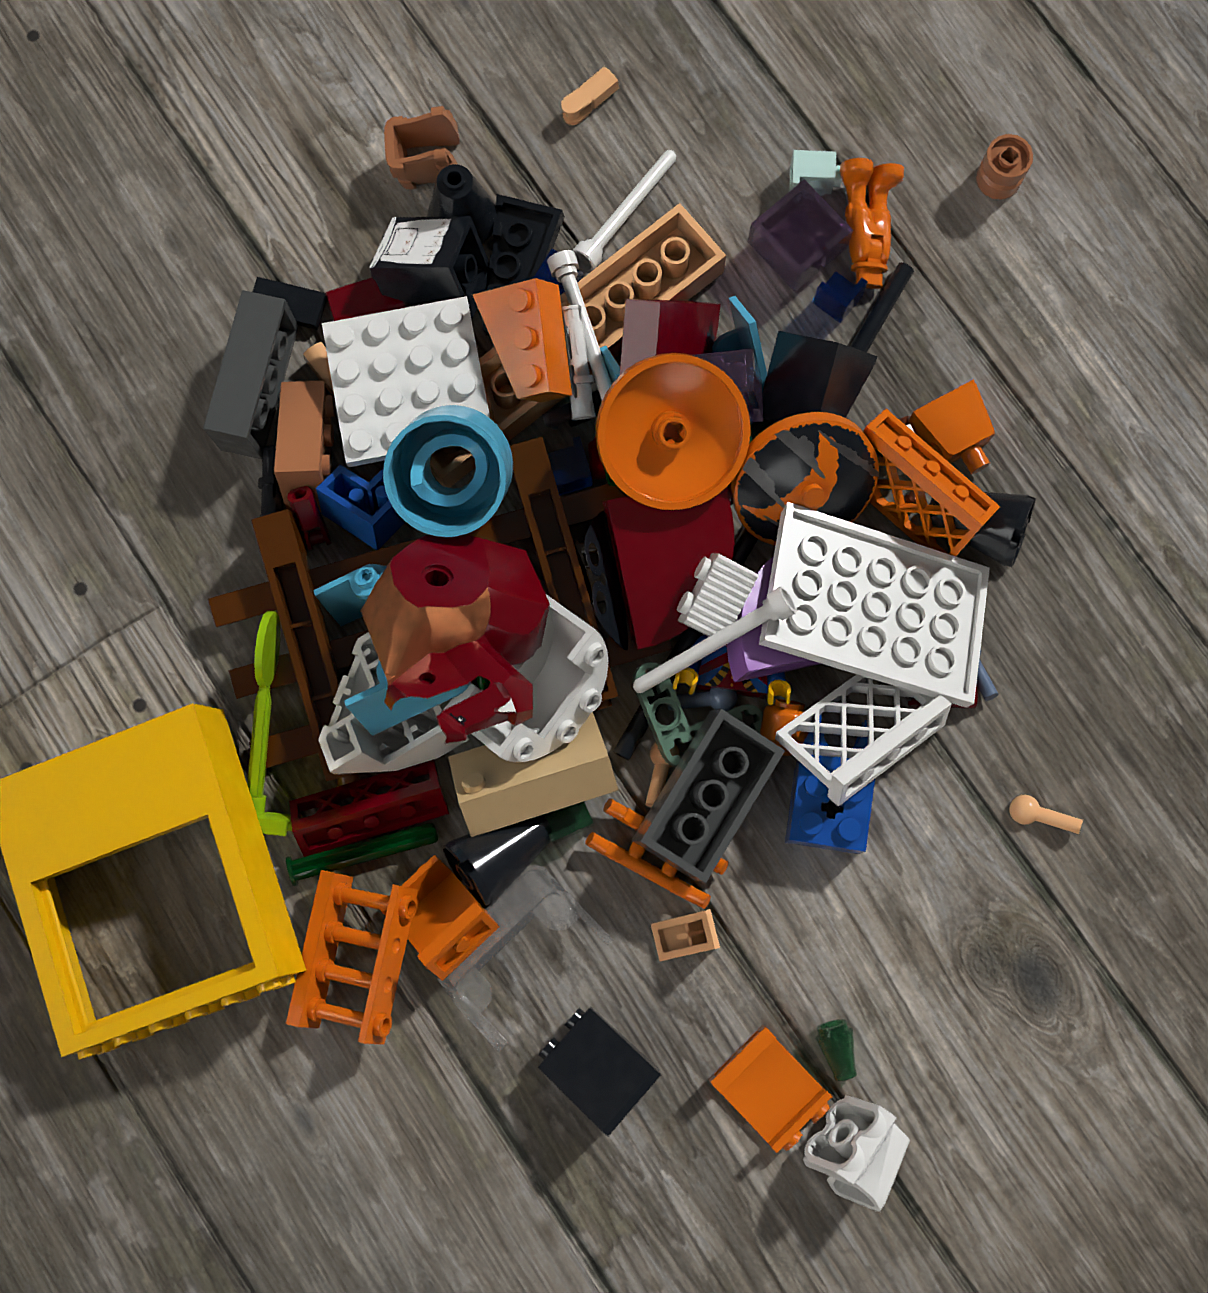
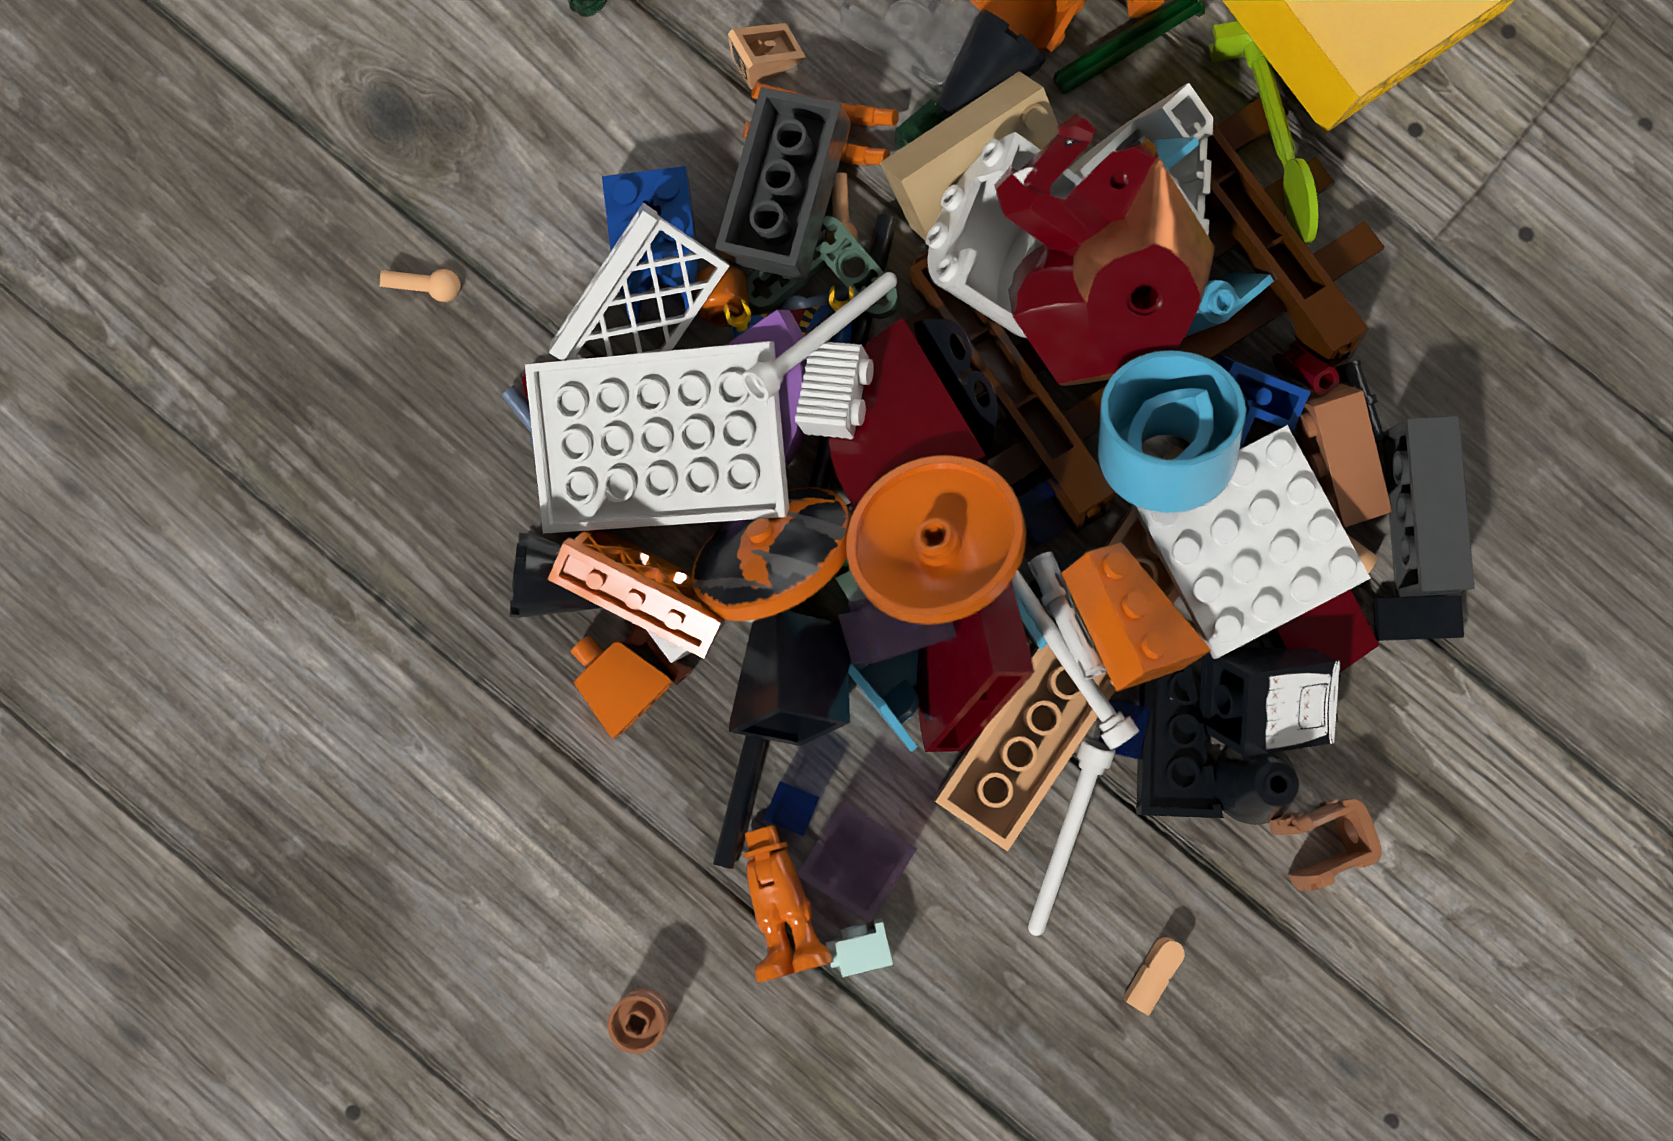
camera: 160 degrees right, 5 degrees up
dark red fence [289,760,449,857] -> none

